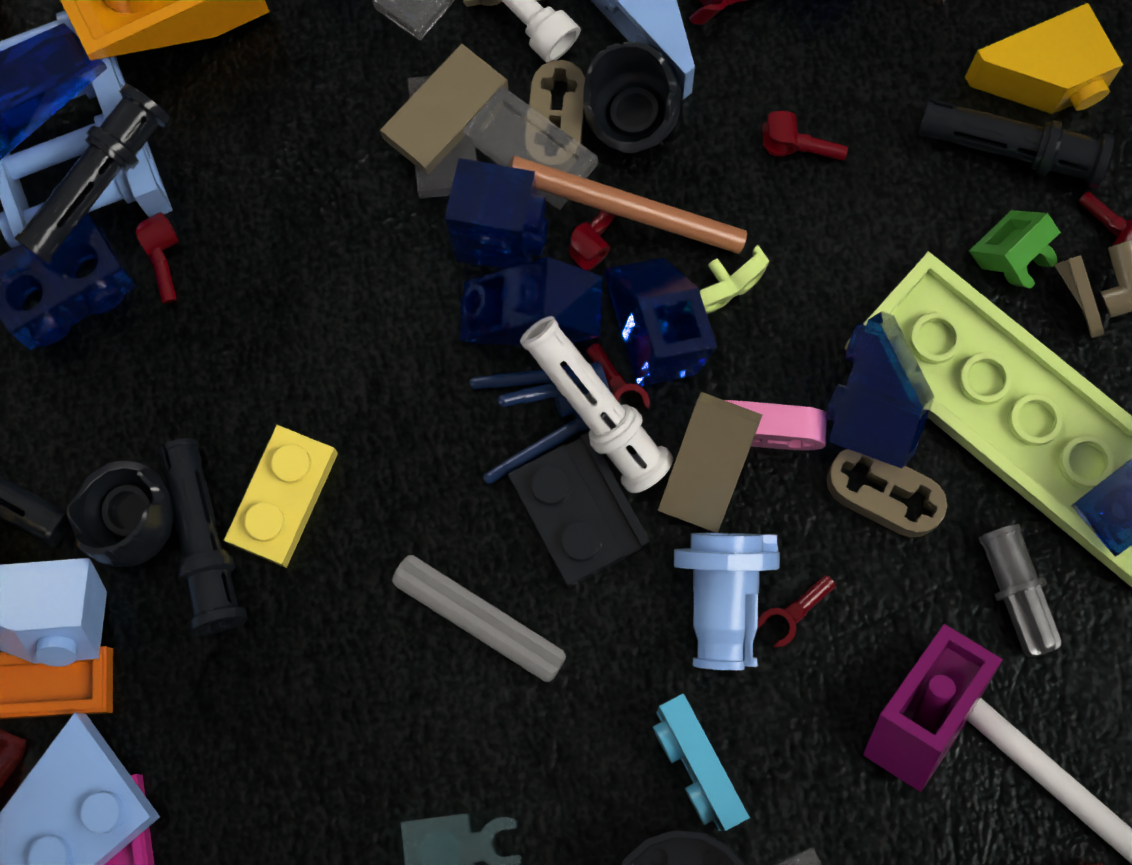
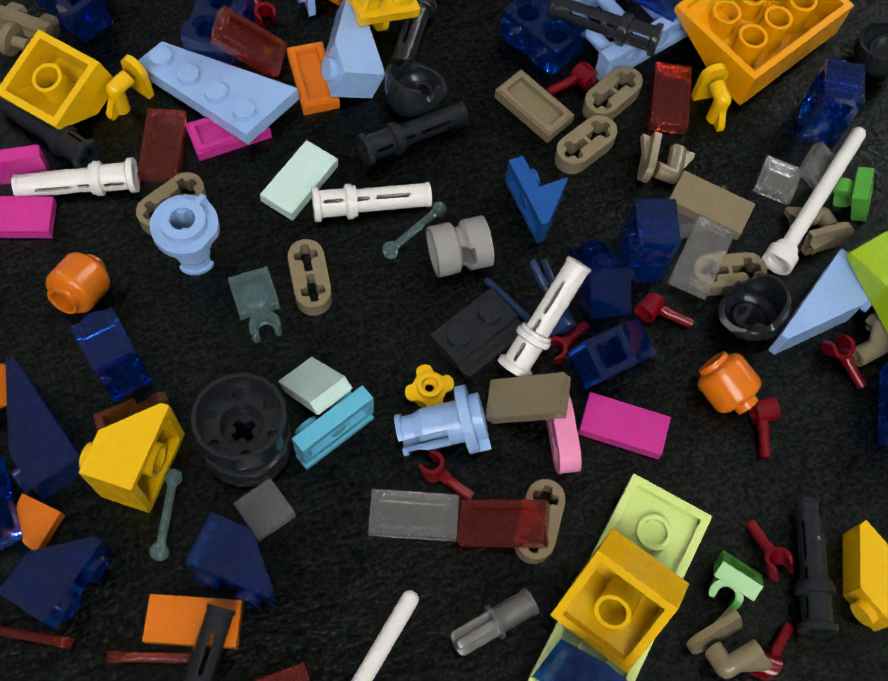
camera: 65 degrees right, 10 degrees down
light yellow plate [224,425,338,568] -> none
light grey axle [392,555,566,682] -> none
nougat bar [506,155,747,254] -> none
yellowish green piece [680,245,769,314] -> none
clear blue slope [826,311,935,469] -> none
magenta slope [863,624,1003,792] -> none
none -> light aqua tile [260,140,338,221]
none -> light aqua tile [278,357,352,415]
none -> dark tan beam [288,239,332,316]
none -> white pin [311,182,432,222]
none -> clear tile [368,489,459,542]
none -> clear light blue hinge [383,202,447,259]
none -> yellow plate [405,365,454,408]
none -> light grey wheel [426,215,494,278]
none -> clear red tile [457,500,550,548]
none -> dark tan tile [494,69,575,143]
none -> blue slope [505,156,567,243]
none -> yellow slope [550,528,689,673]
none -> dark tan beam [554,115,618,174]
none -> dark pink tile [578,392,671,460]
none -> dark tan beam [582,66,643,120]
none -> dark tan piece [637,131,695,184]
none -> clear red tile [648,62,692,135]
none -> yellow piece [691,63,732,132]
none -> orange head [698,351,761,415]
none -> dark red hand [746,520,793,582]

